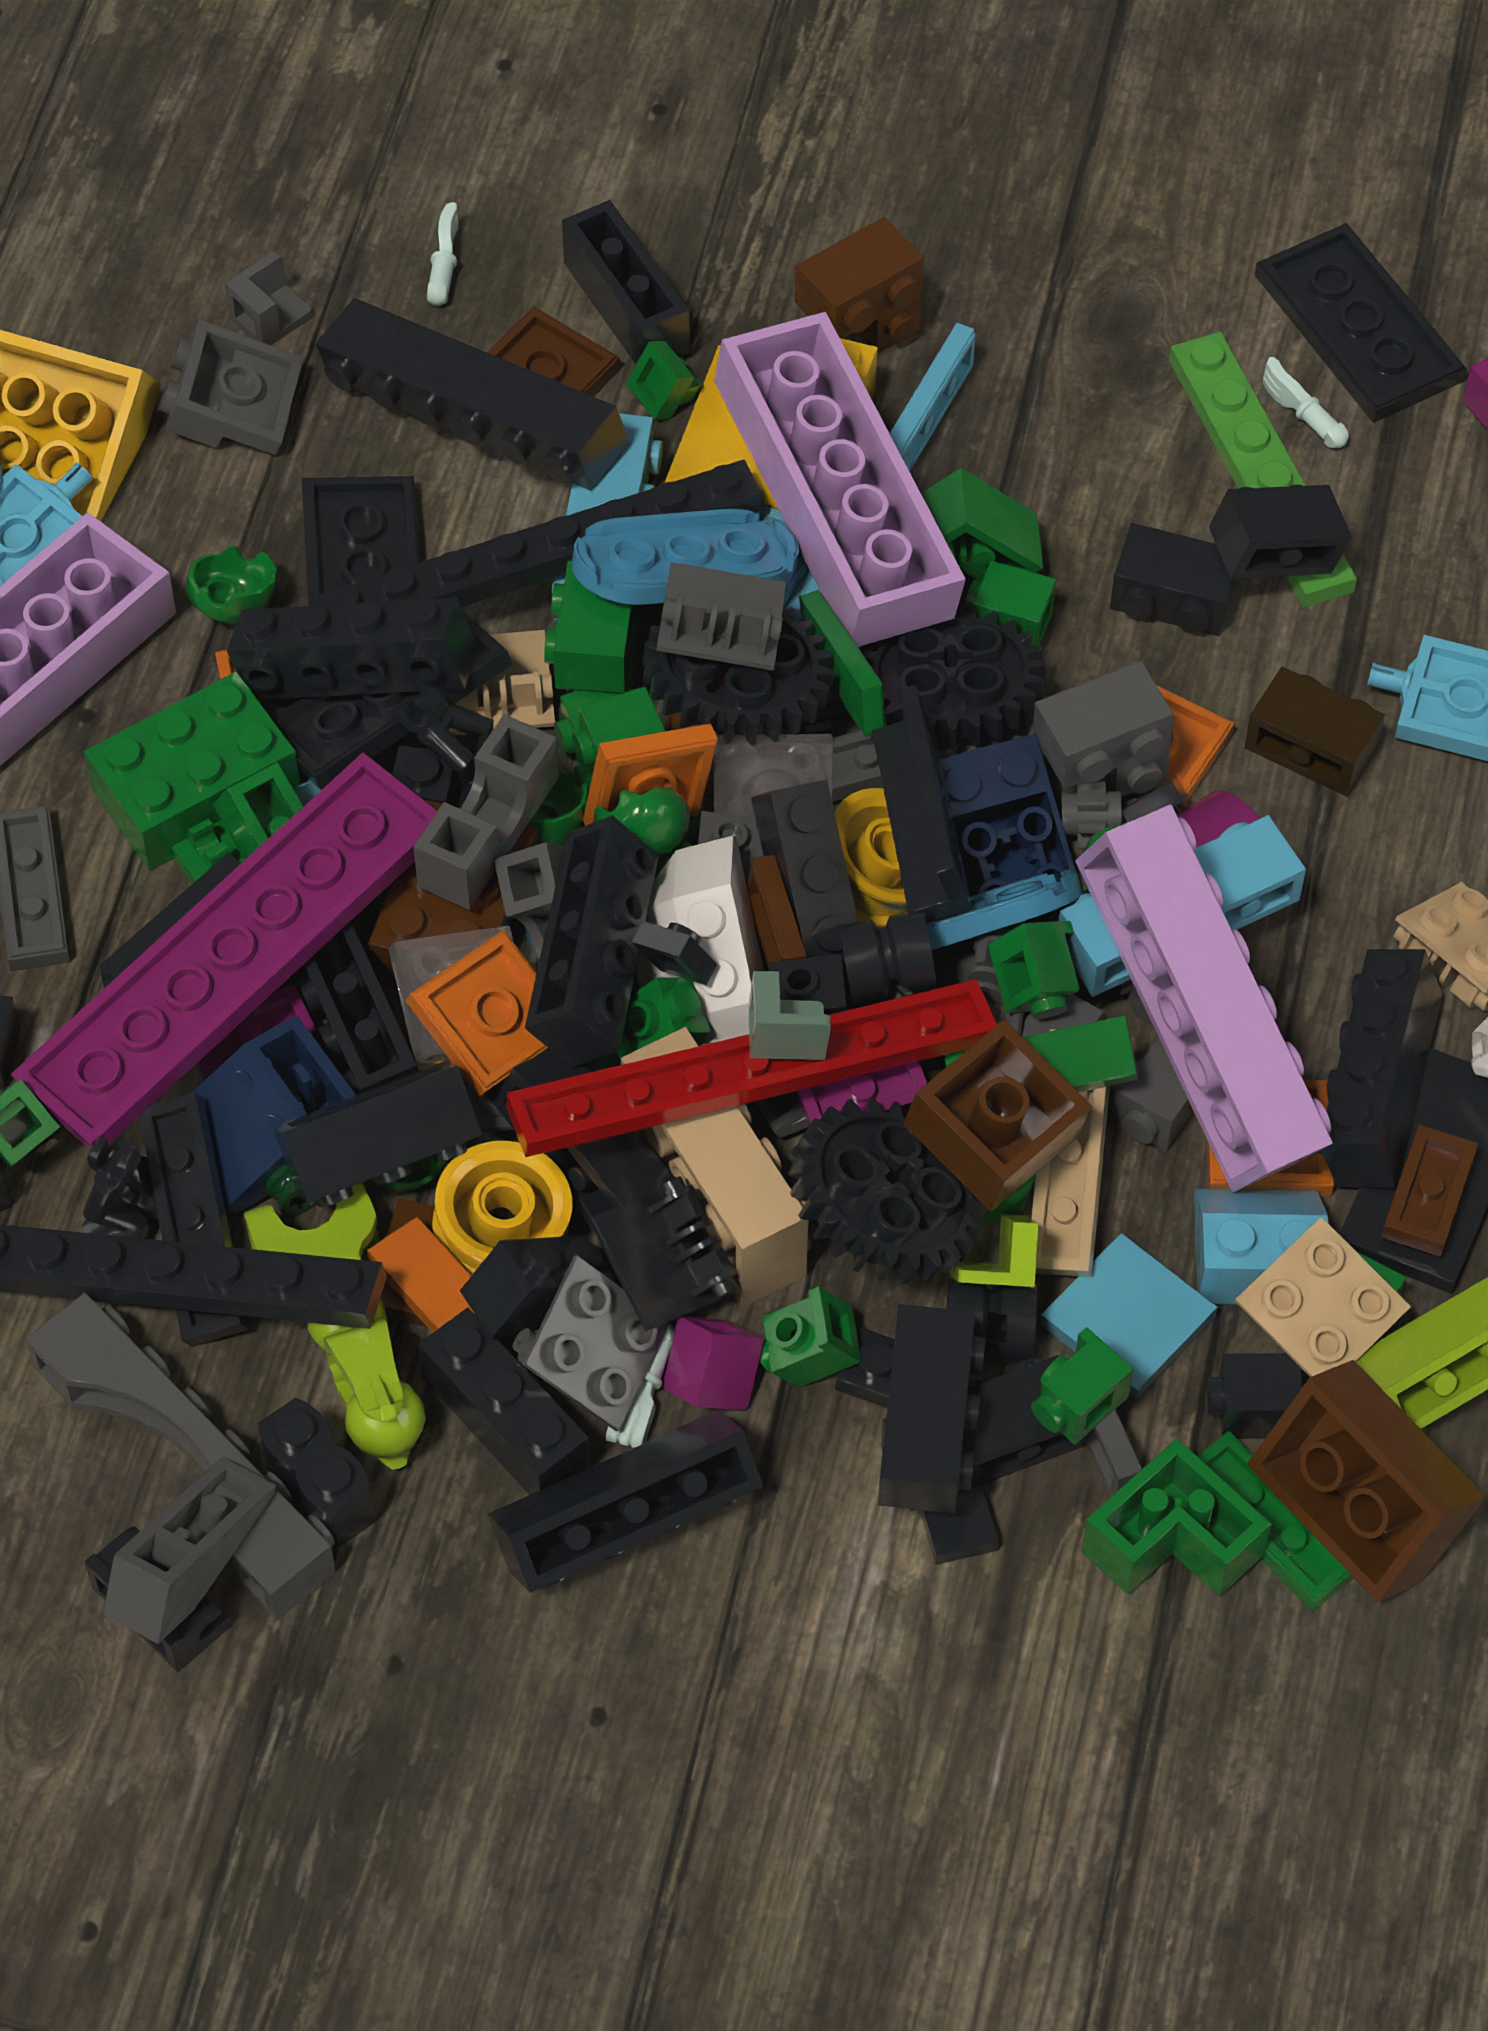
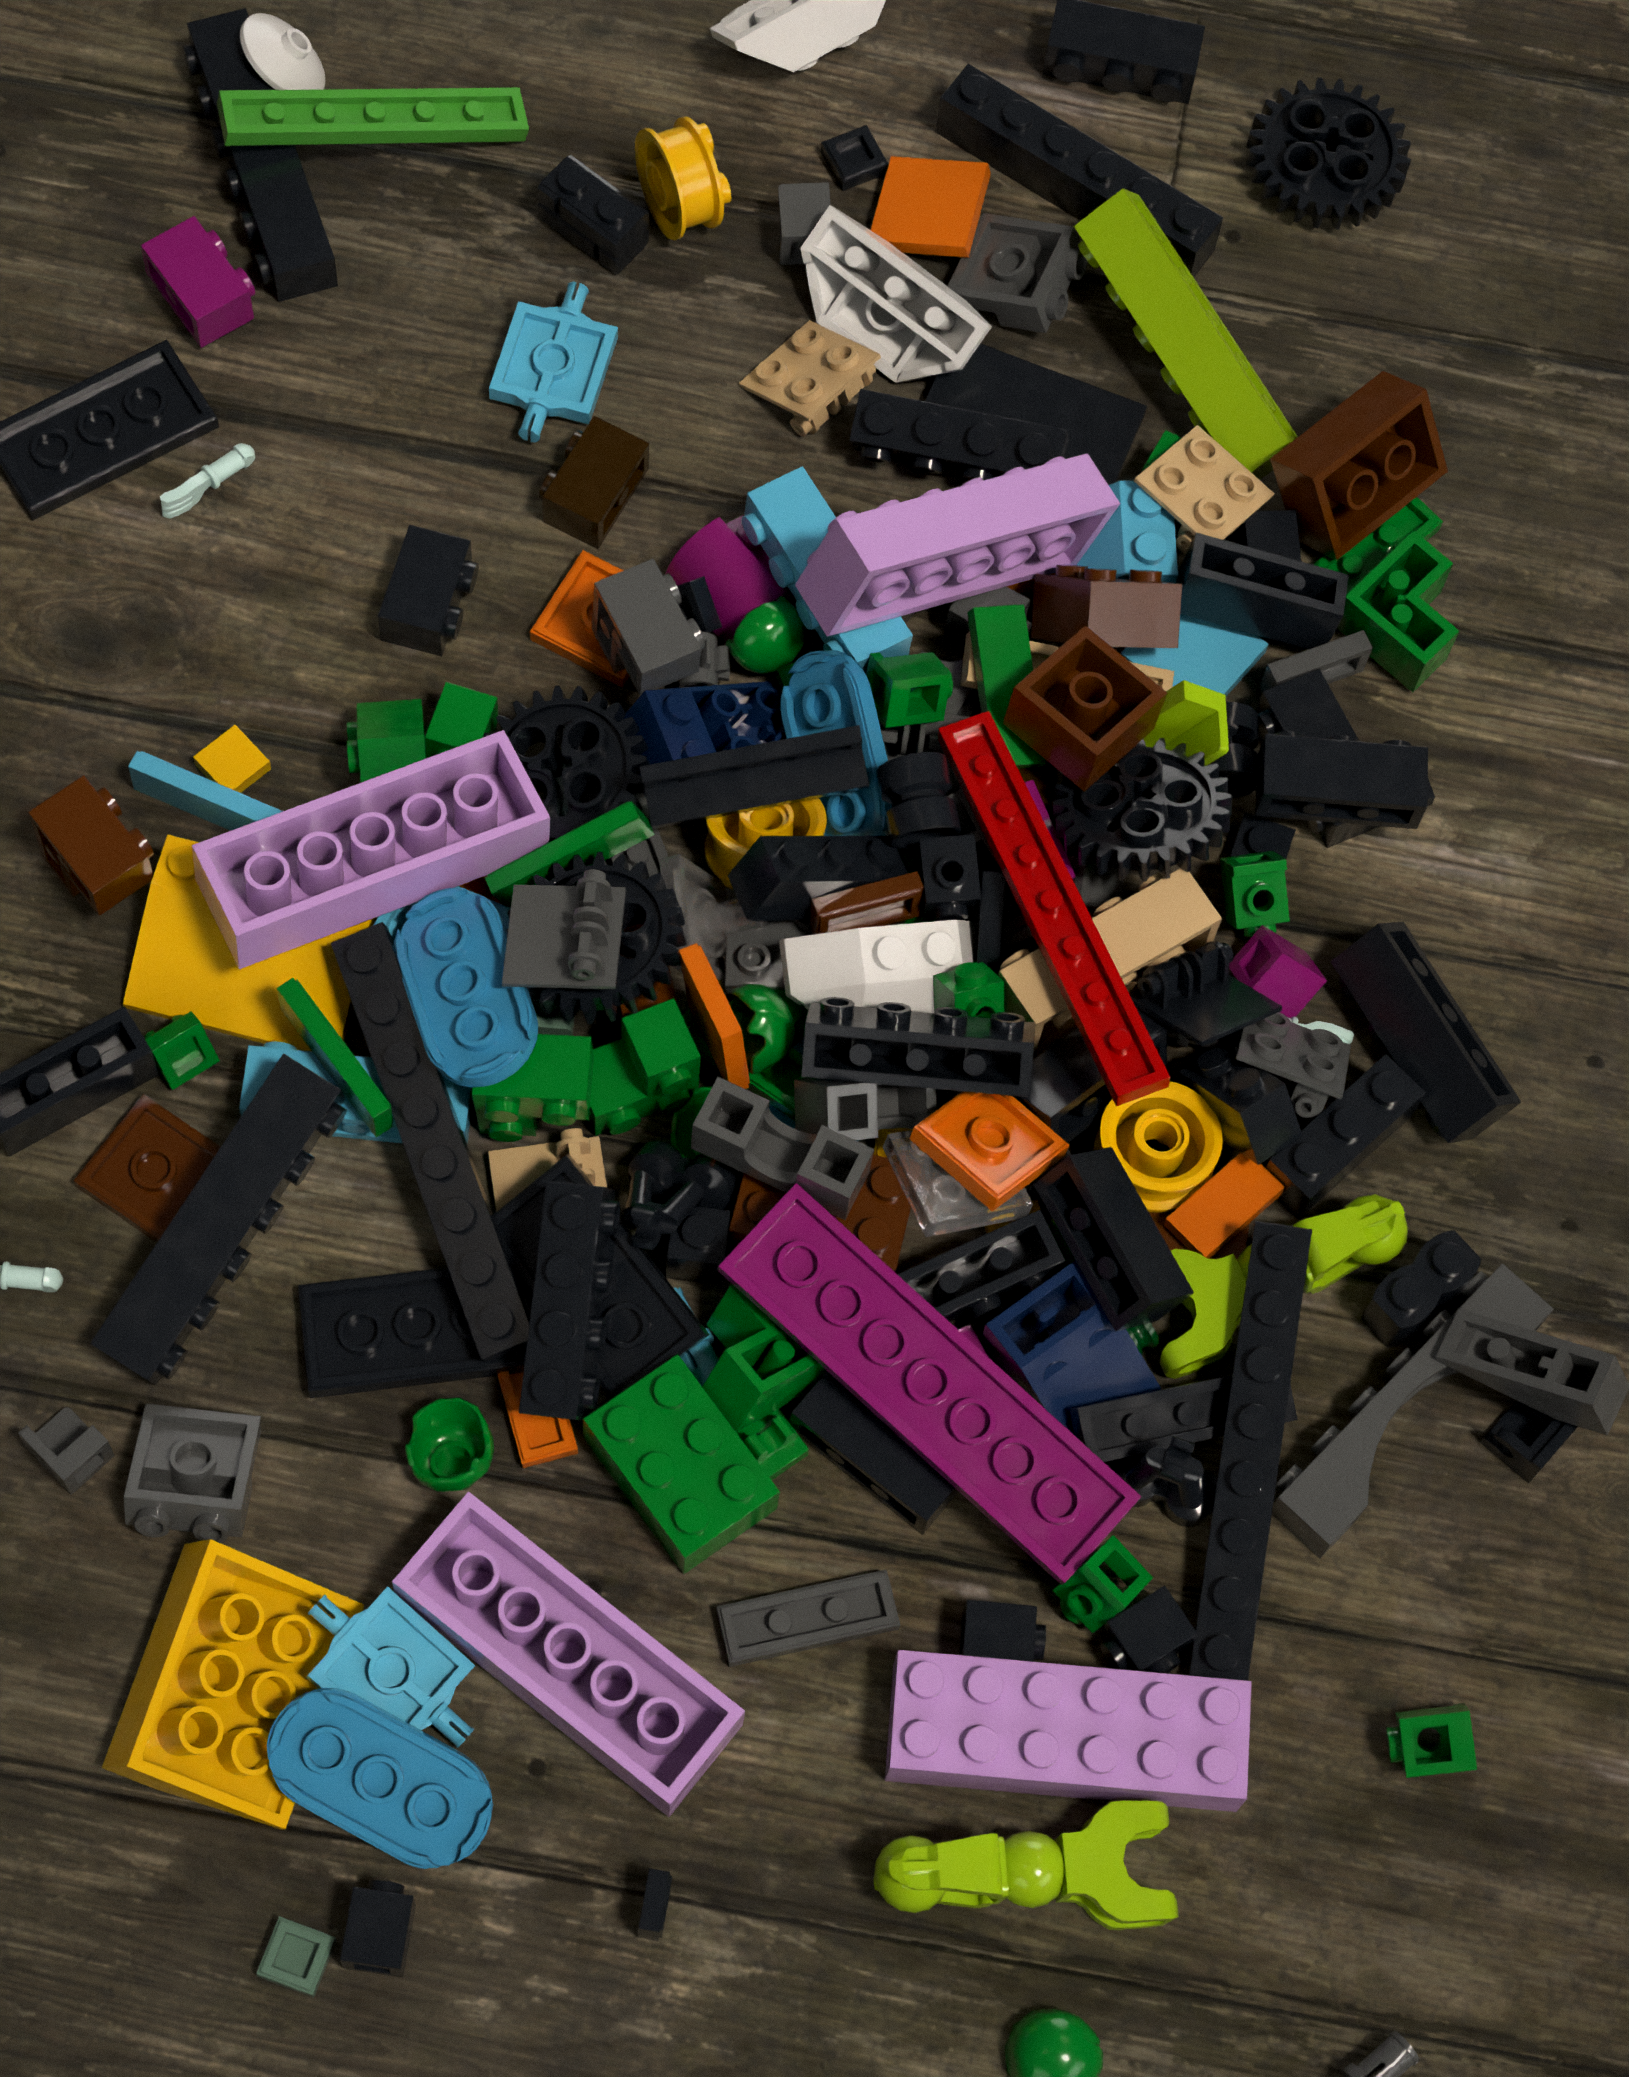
camera: 100 degrees left, 10 degrees up
black plate [632,921,718,985] -> none
sand green panel [748,971,831,1060] -> none
green brick [1031,1327,1133,1445] -> none
bright green plate [1169,332,1357,608] -> none
black brick [1209,484,1352,579] -> none
reddish brown plate [1381,1124,1478,1257] -> none
none -> yellow tile [193,725,271,793]
none -> green tile [277,978,393,1138]
none -> reddish brown brick [1031,565,1182,648]
none -> black brick [1176,532,1349,649]

